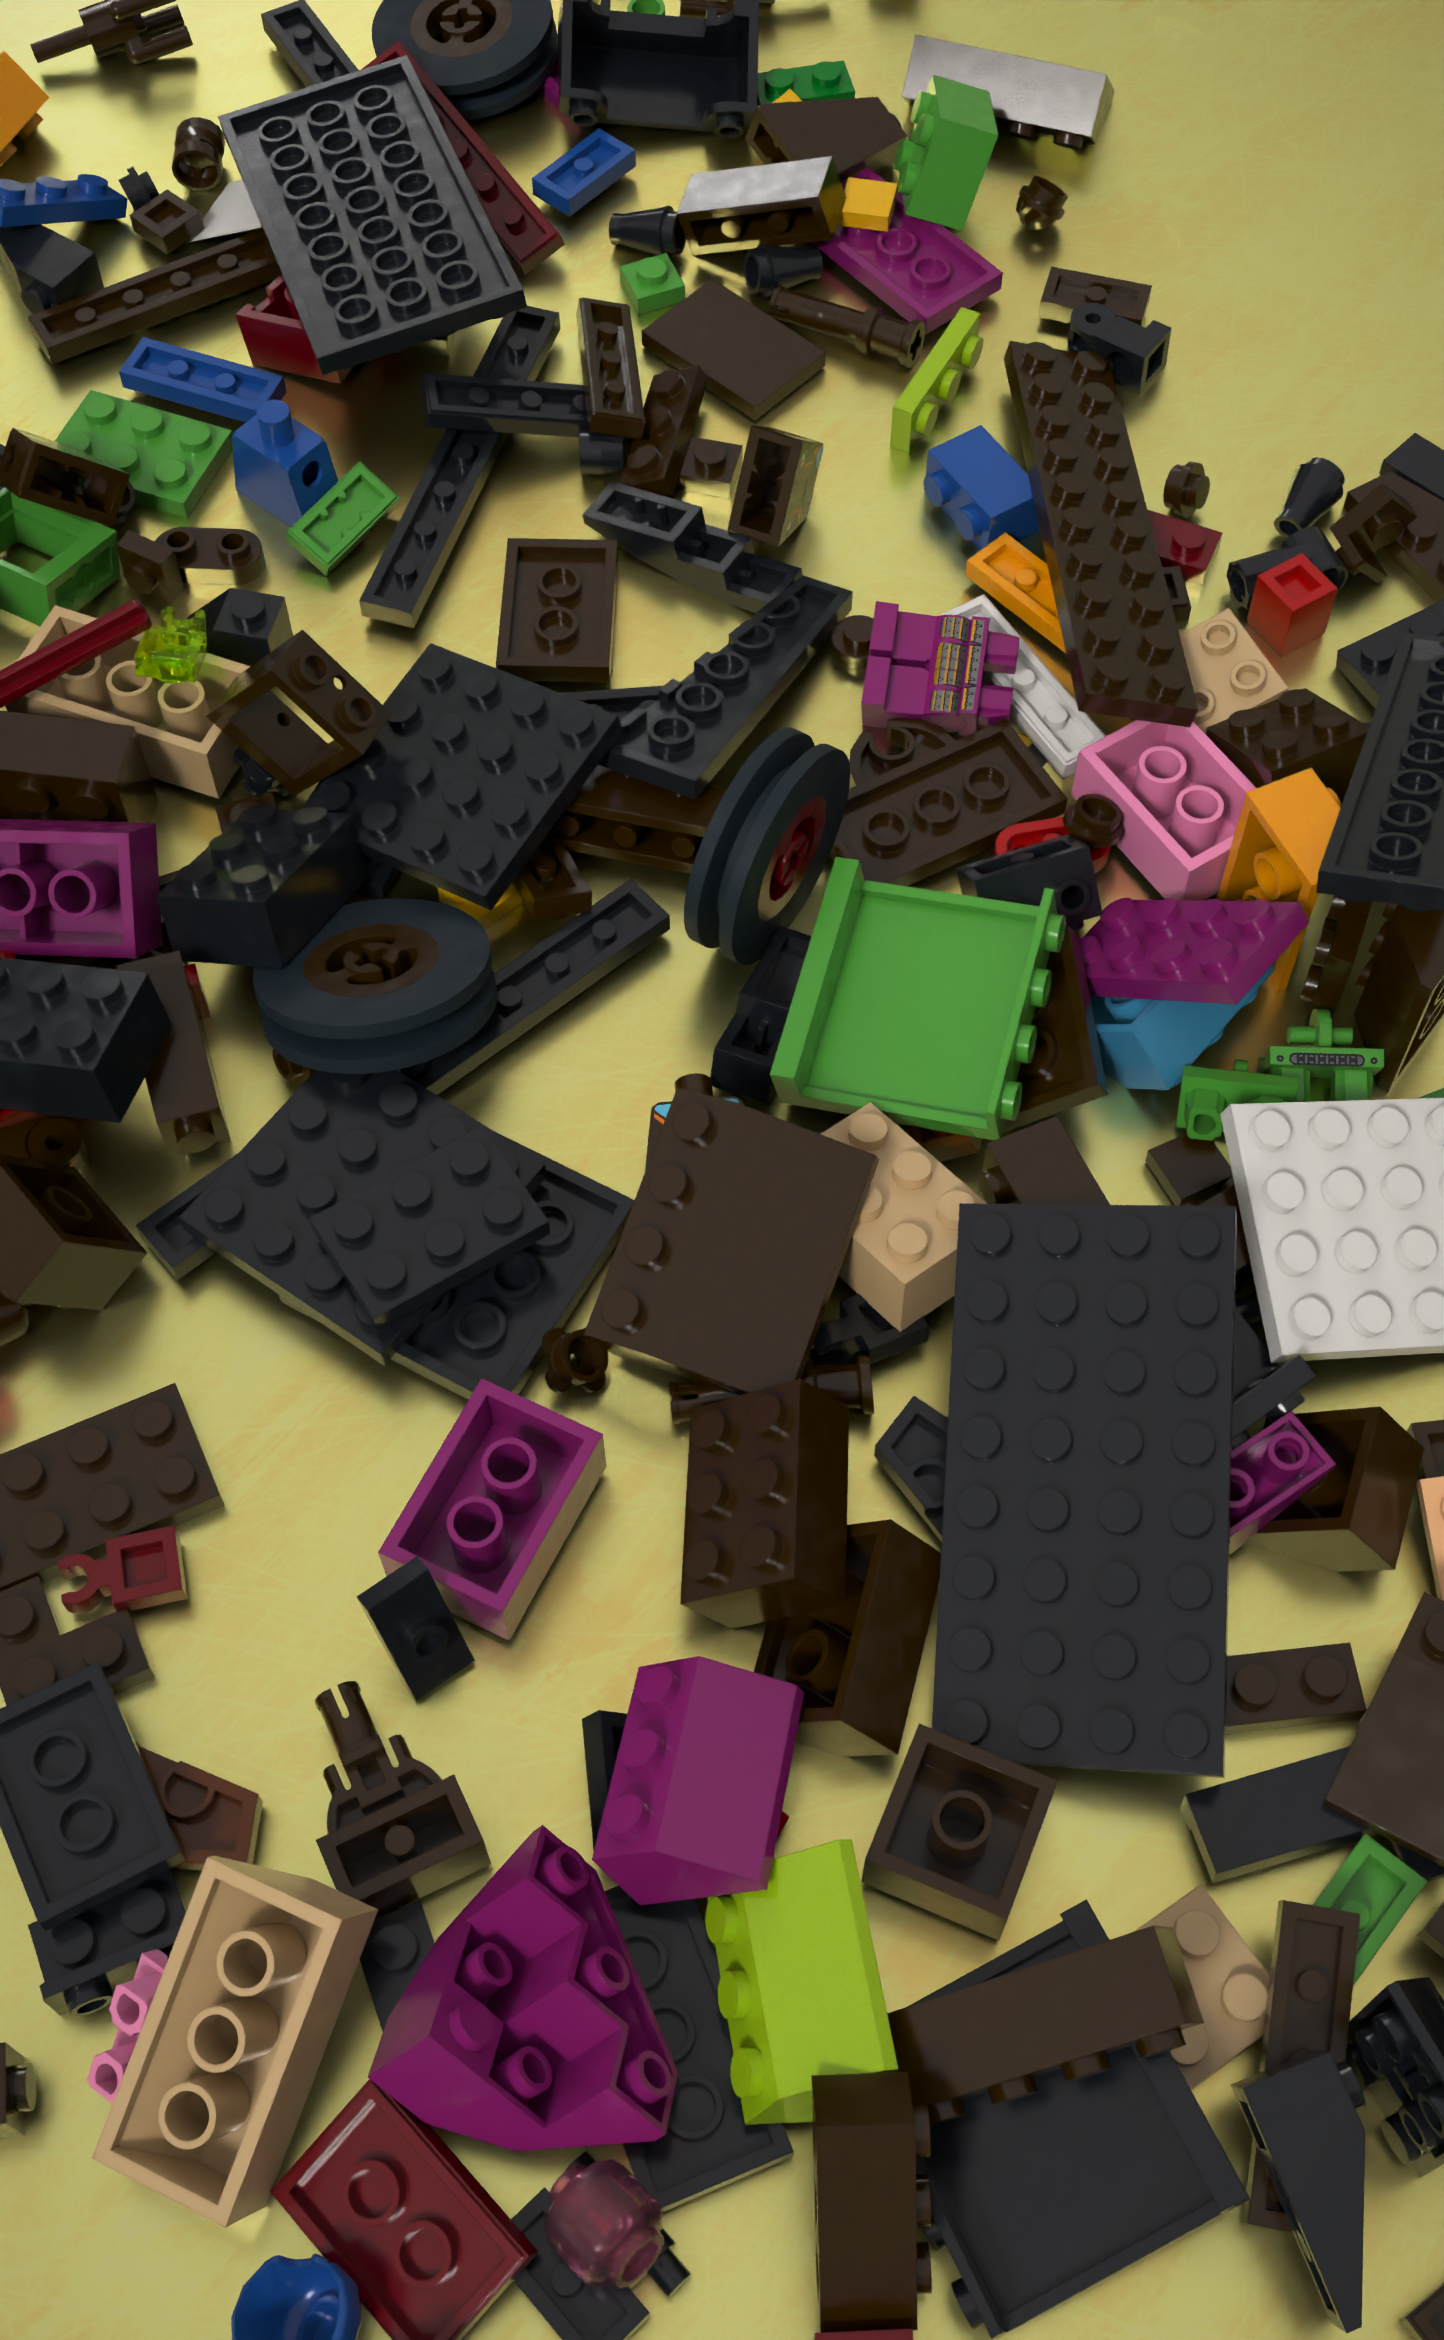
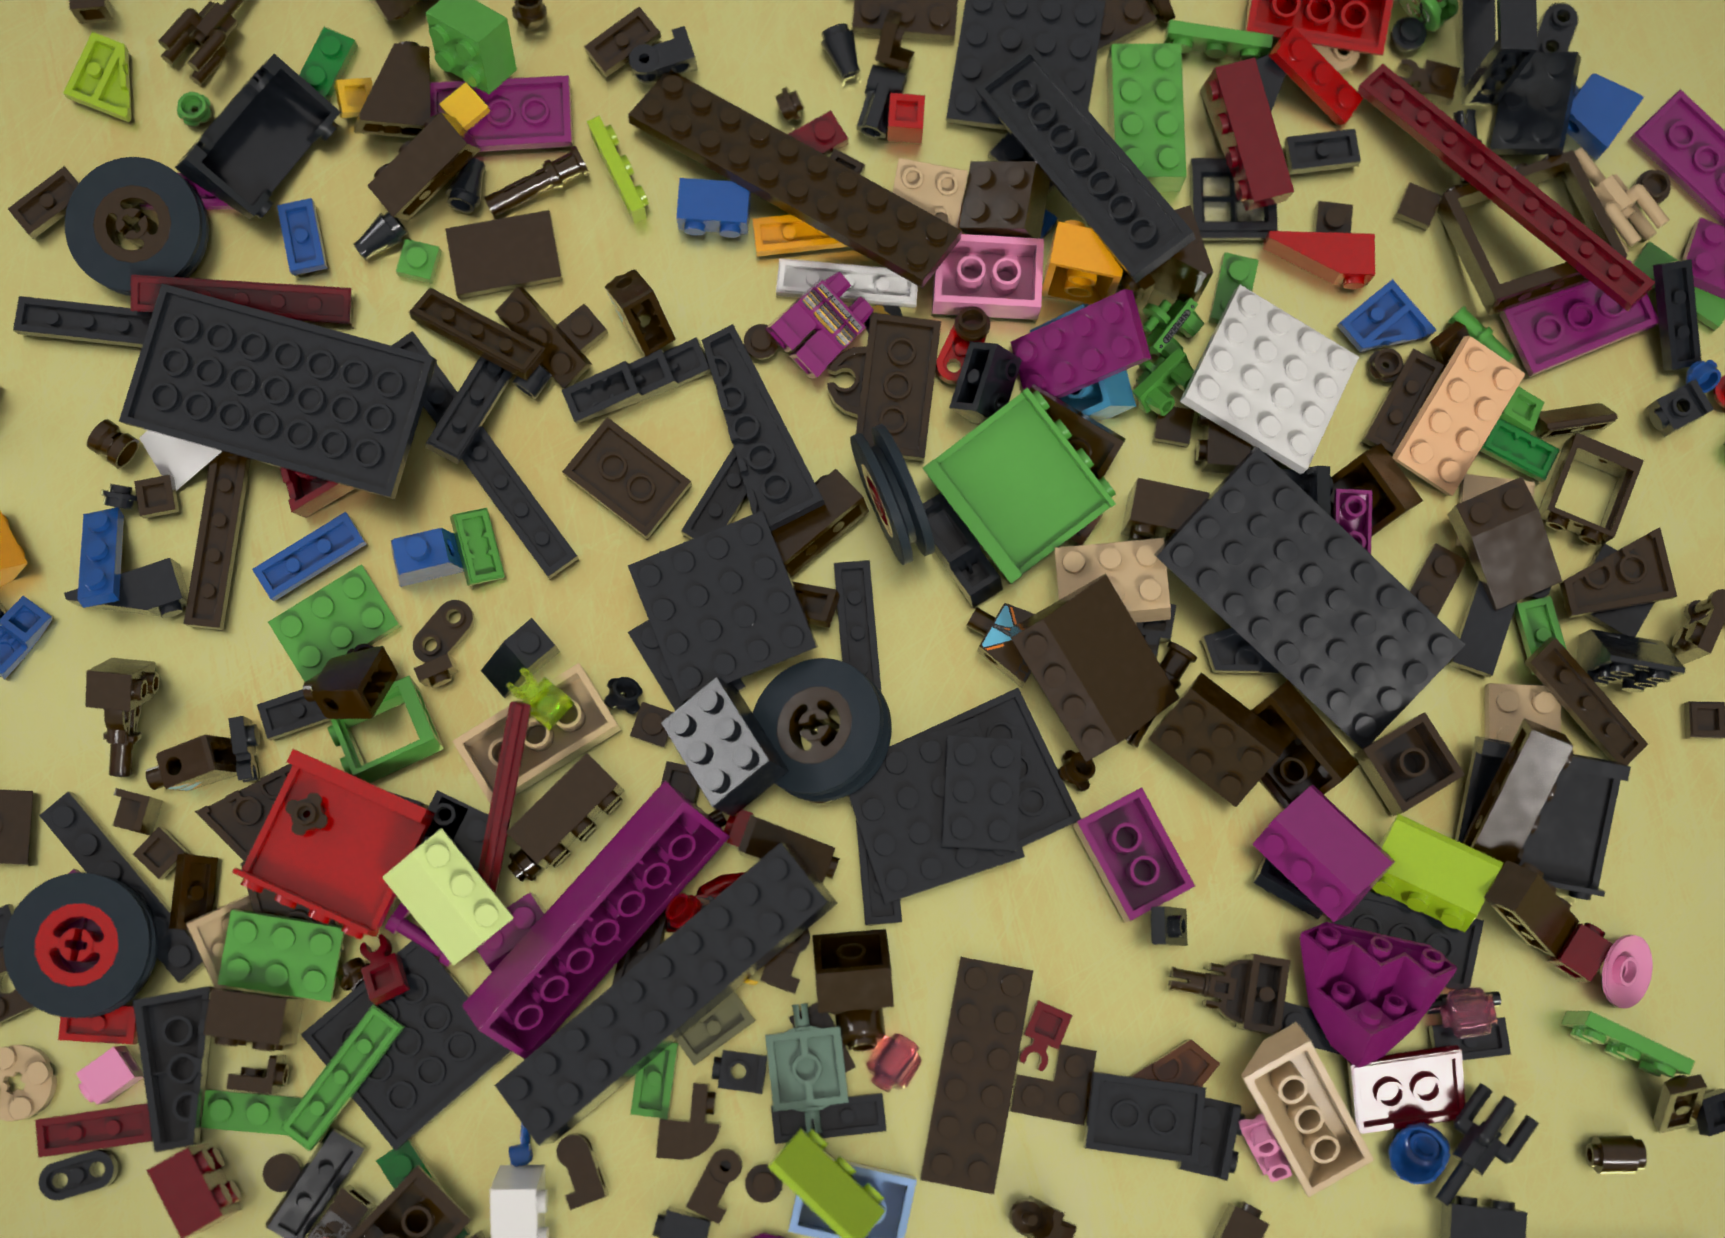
camera: 60 degrees left, 20 degrees up
dark brown window [206,629,392,796] -> none
black slope [1231,2049,1366,2333] -> none

